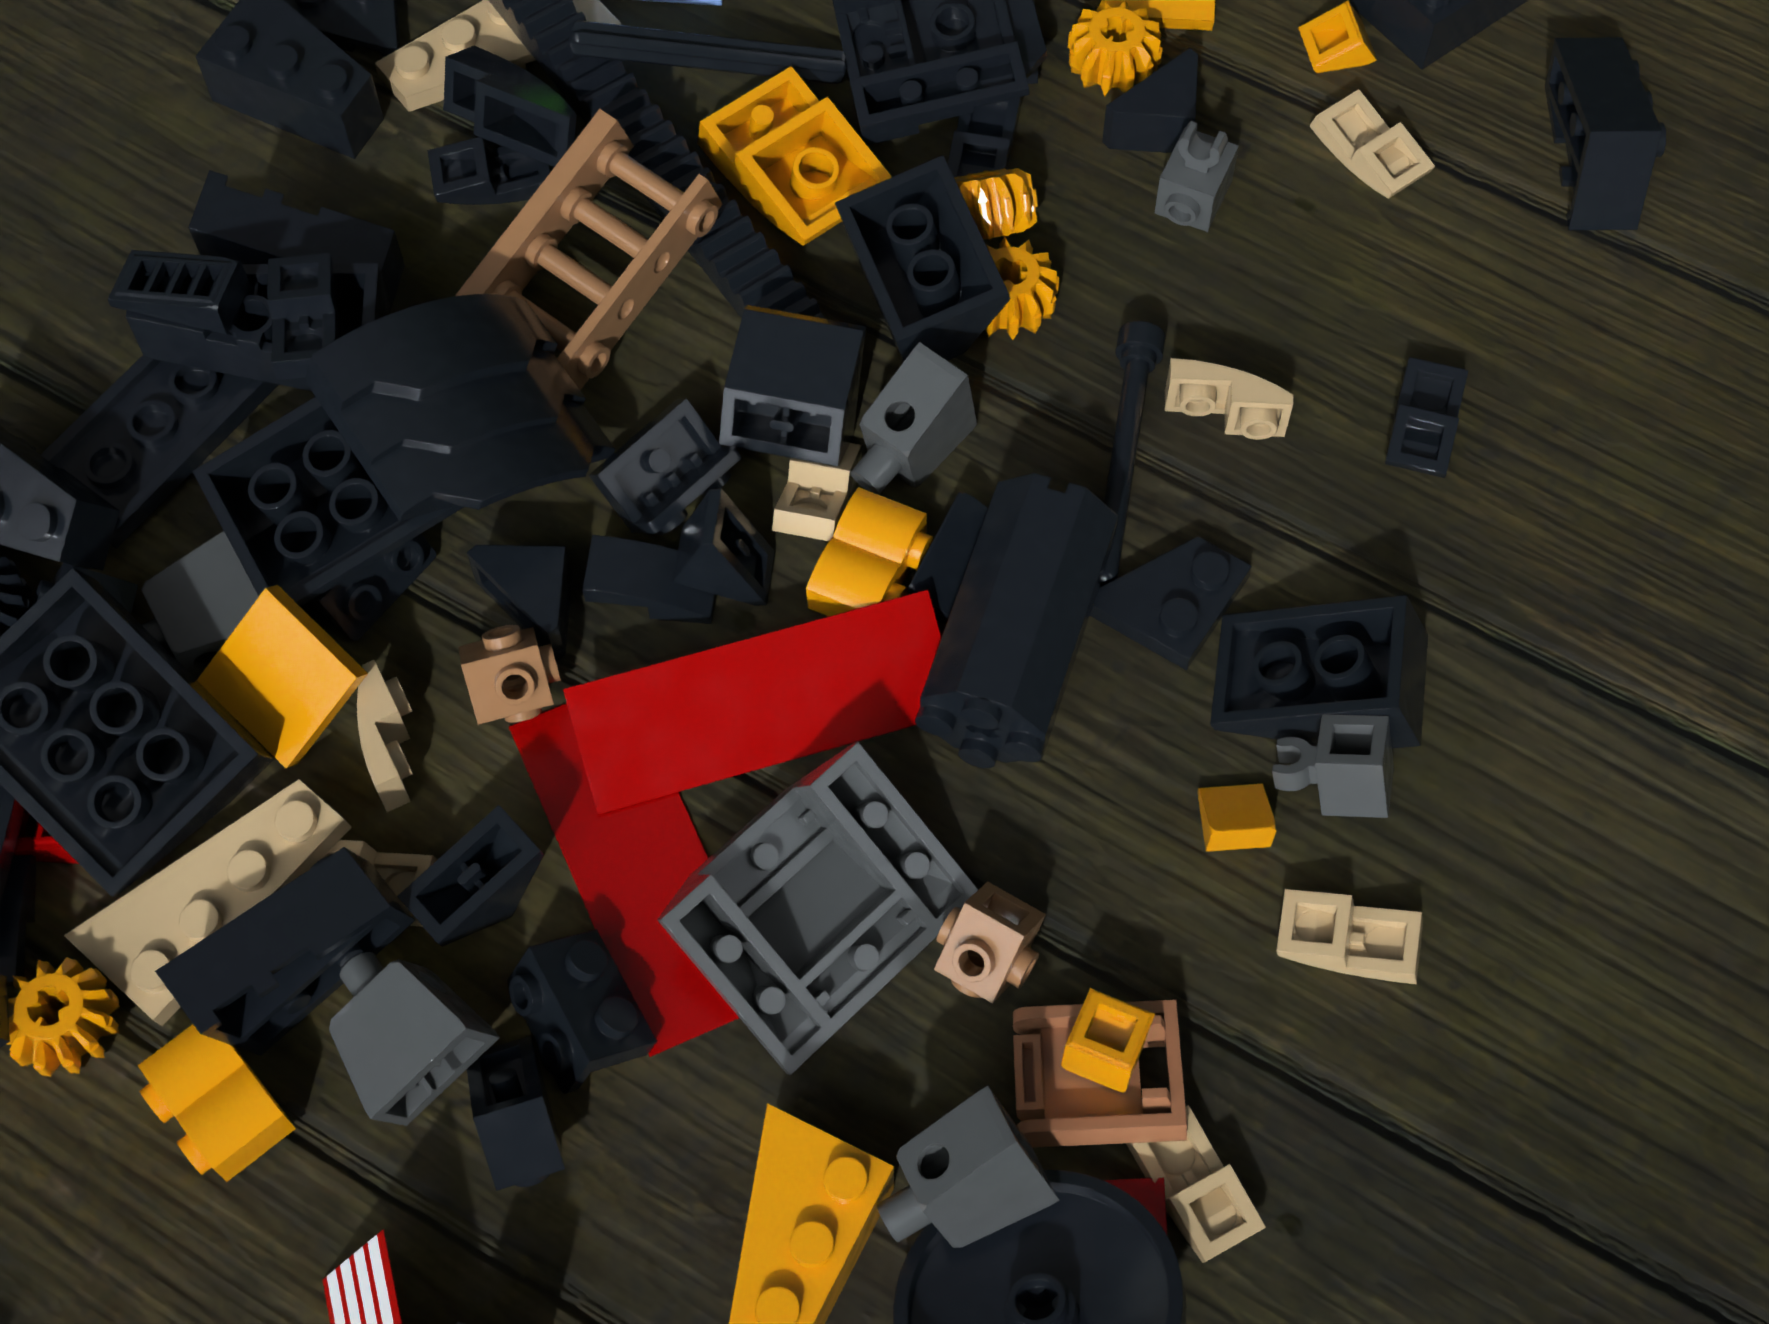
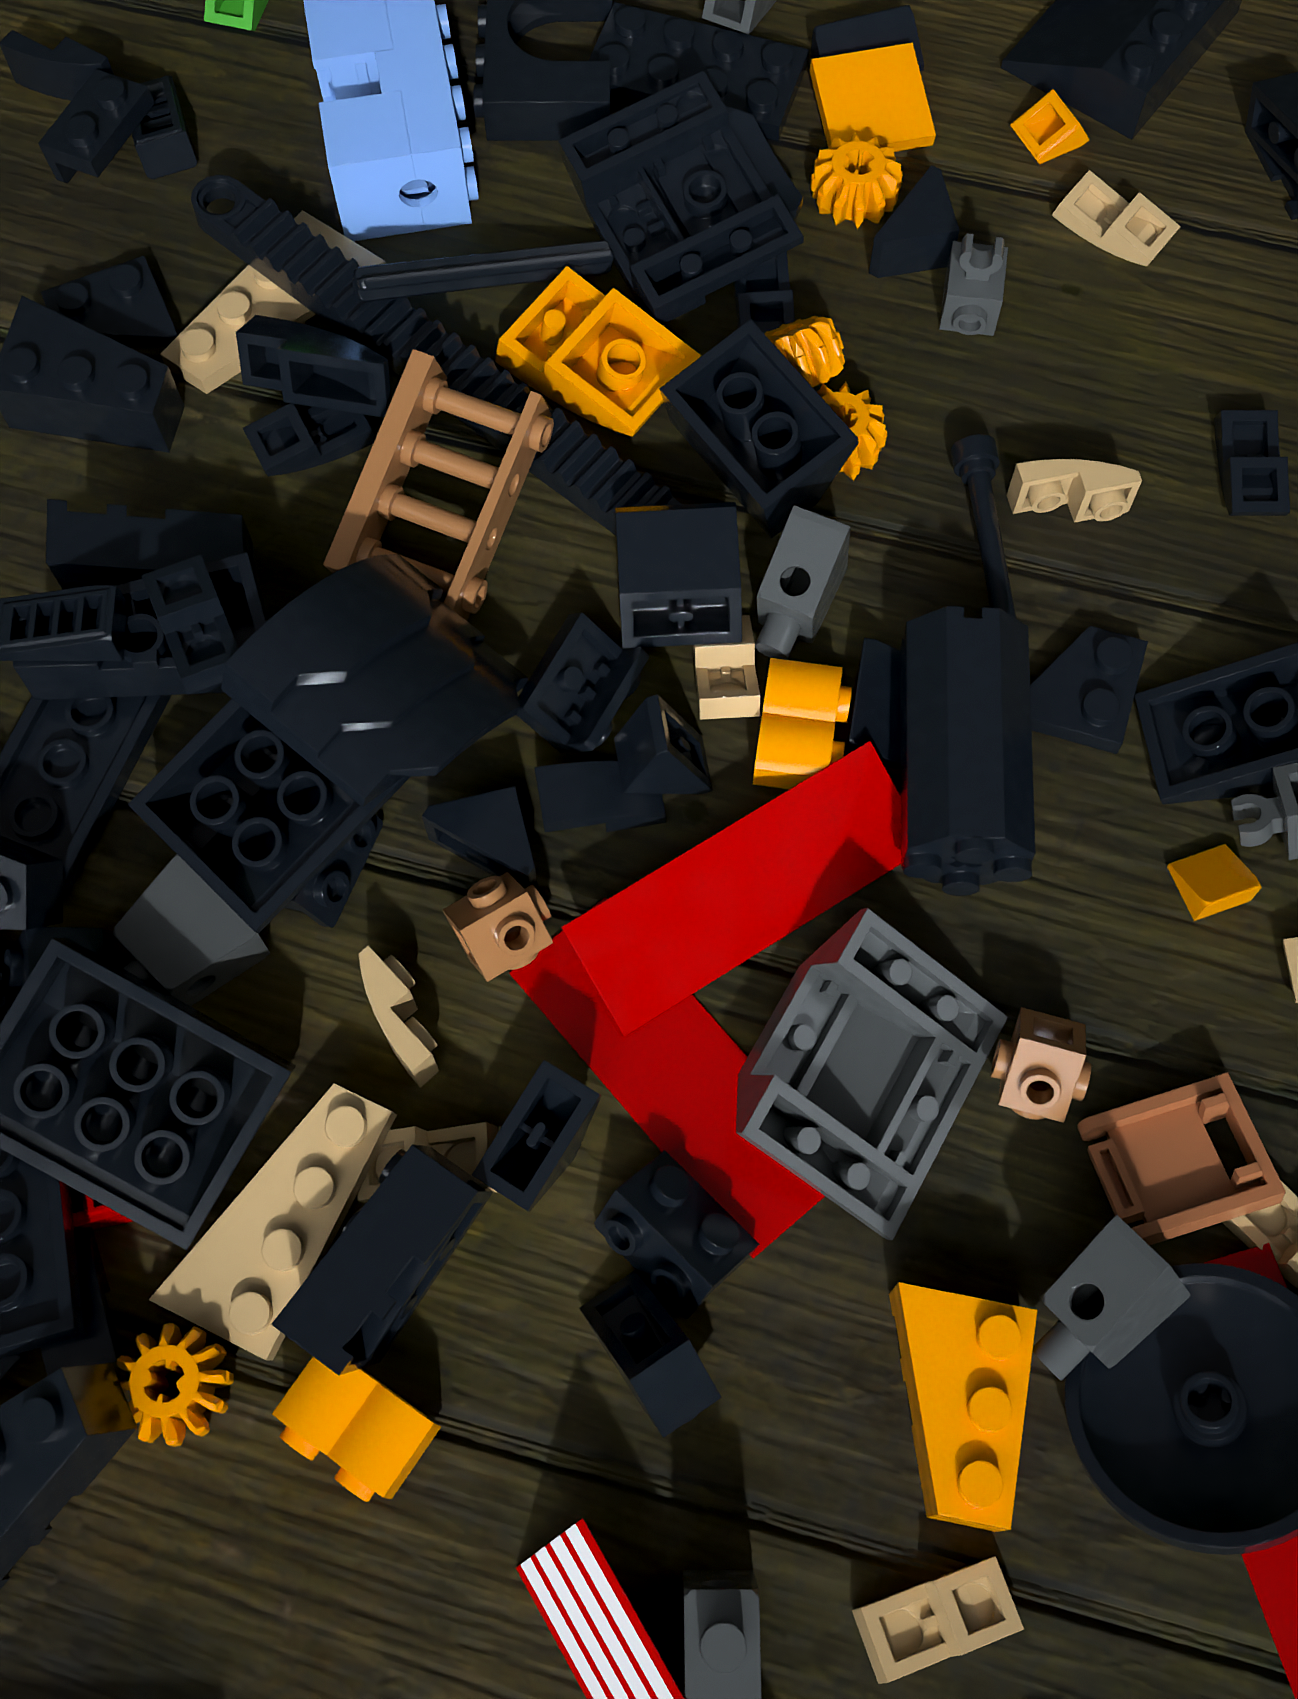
camera: 15 degrees left, 5 degrees up
light orange tile [197,585,368,769] -> none
dark grey torso [329,952,500,1126] -> none
light orange slope [1061,988,1155,1093] -> none

